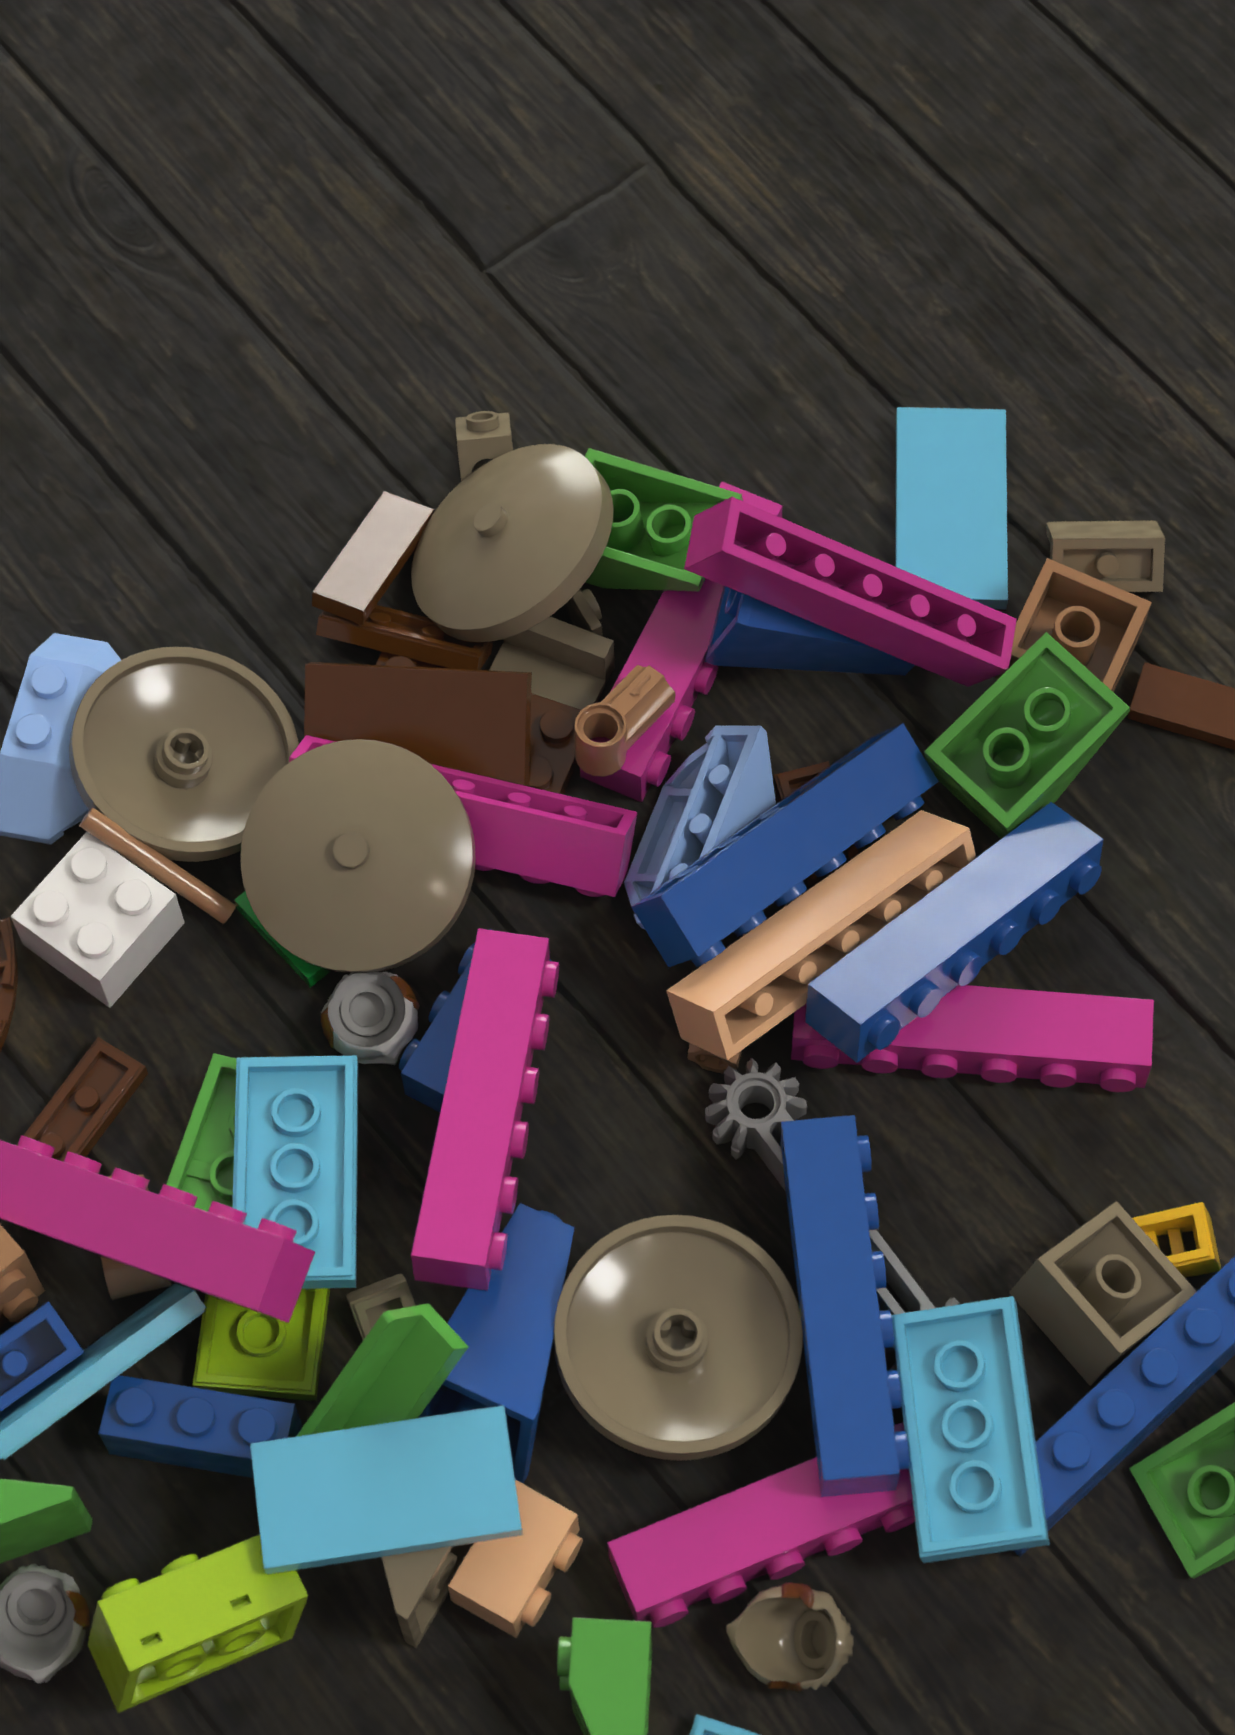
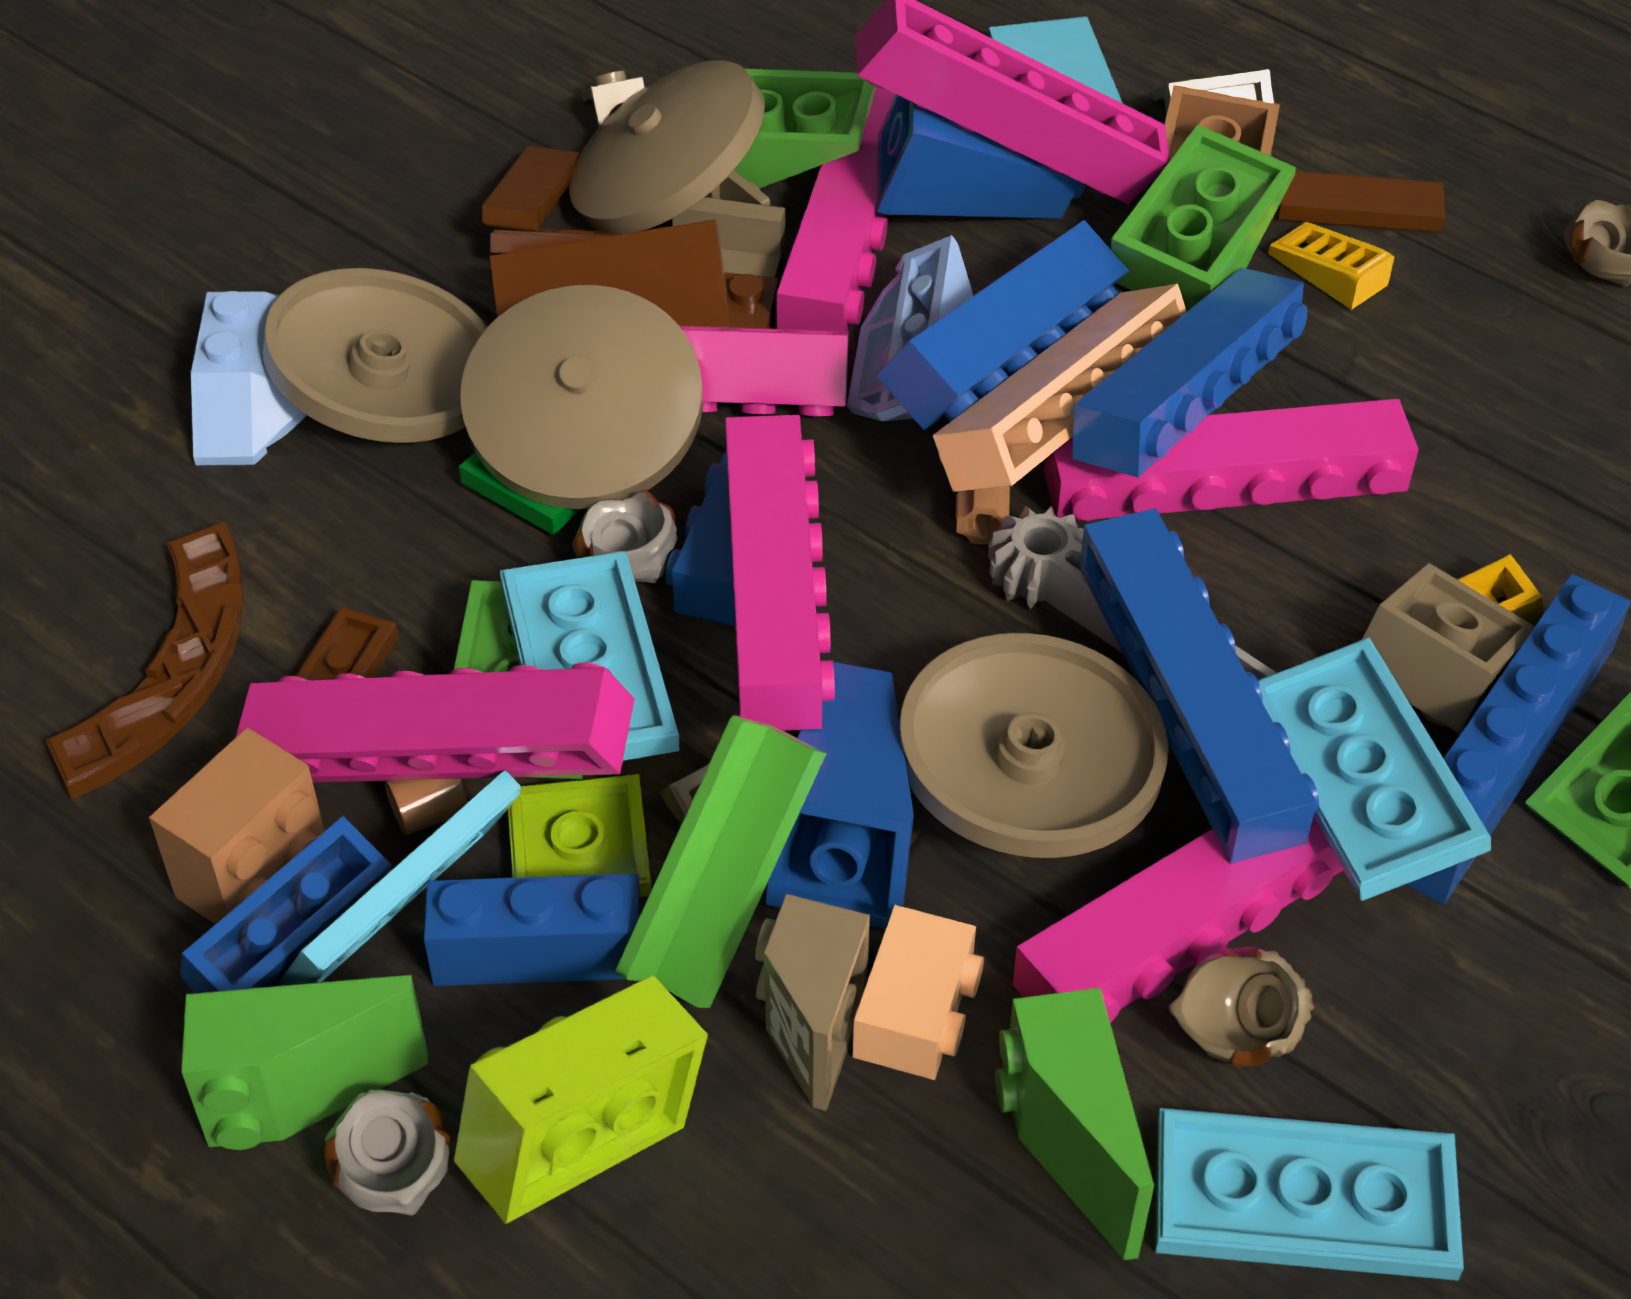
camera: 15 degrees left, 15 degrees down
white brick [11,832,185,1008] -> none
medium nougat bar [79,807,236,924] -> none
medium azure tile [250,1405,523,1574] -> none
medium nougat piece [575,665,676,777] -> none
none -> yellow slope [1268,222,1394,310]

